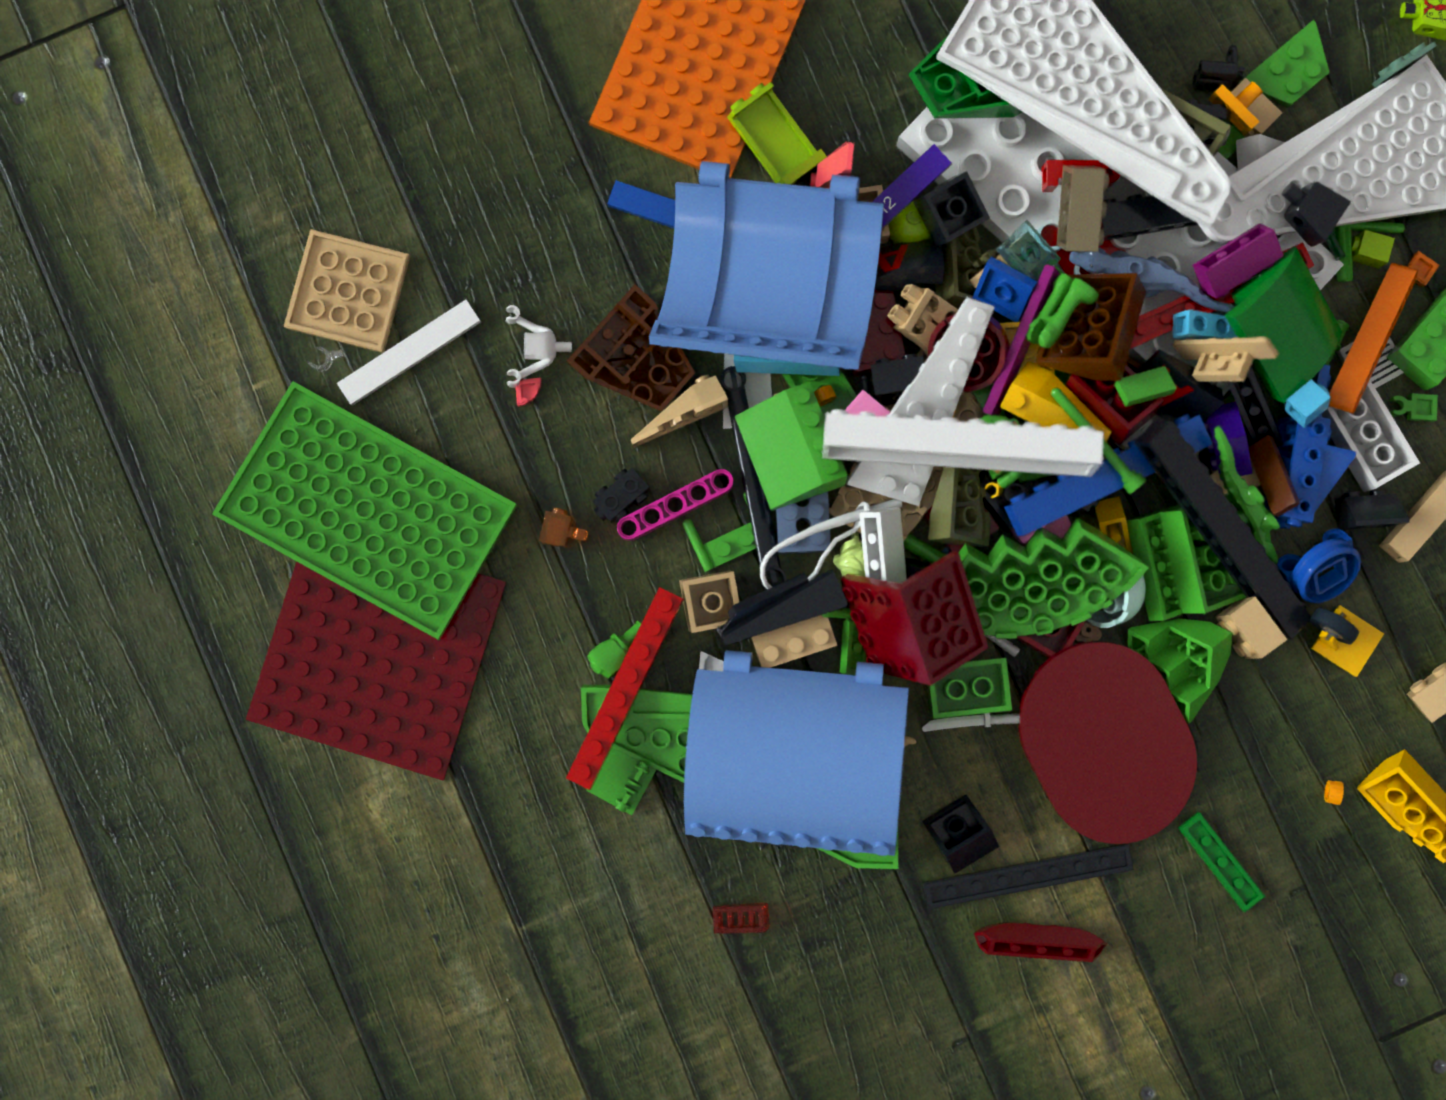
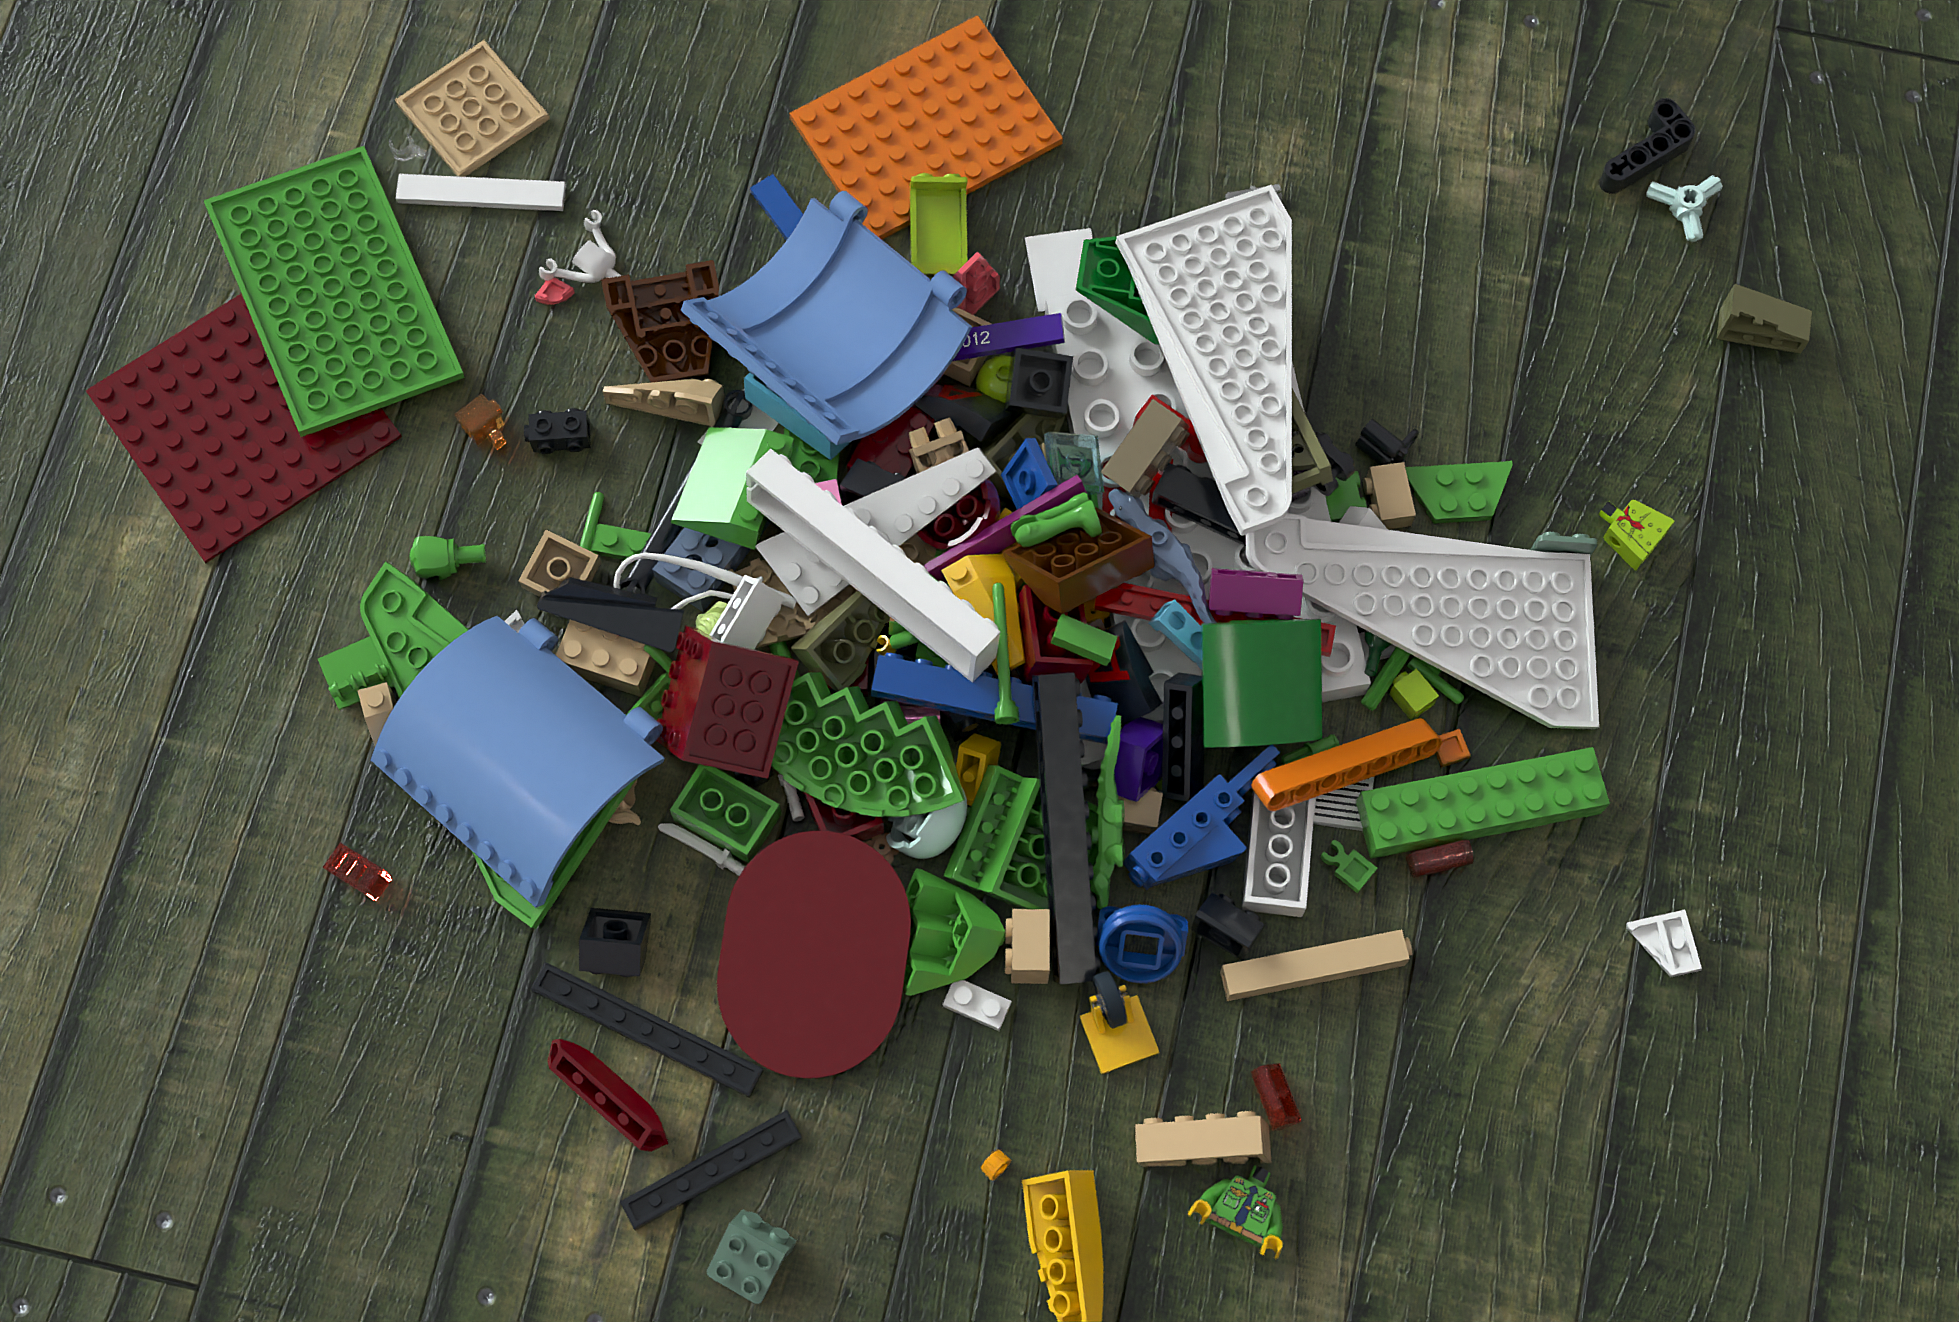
camera: 35 degrees right, 15 degrees down
red plate [566,587,684,790] -> none
dark pink beam [617,469,733,541] -> none
light orange axle [814,385,837,406] -> none
tan bracket [1172,337,1278,381] -> none
green tile [1177,812,1266,912] -> none
light orange tile [1208,82,1263,136] -> none
reddish brown tile [1248,435,1300,517] -> none
black torso [1281,181,1351,247] -> none
medium azure brick [1285,379,1331,428] -> none
none -> tan slope [358,682,396,746]
none -> black tile [620,1110,802,1231]
none -> sand green bracket [707,1209,797,1304]
none -> white plate [943,980,1011,1031]
none -> white sticker [1025,228,1092,312]

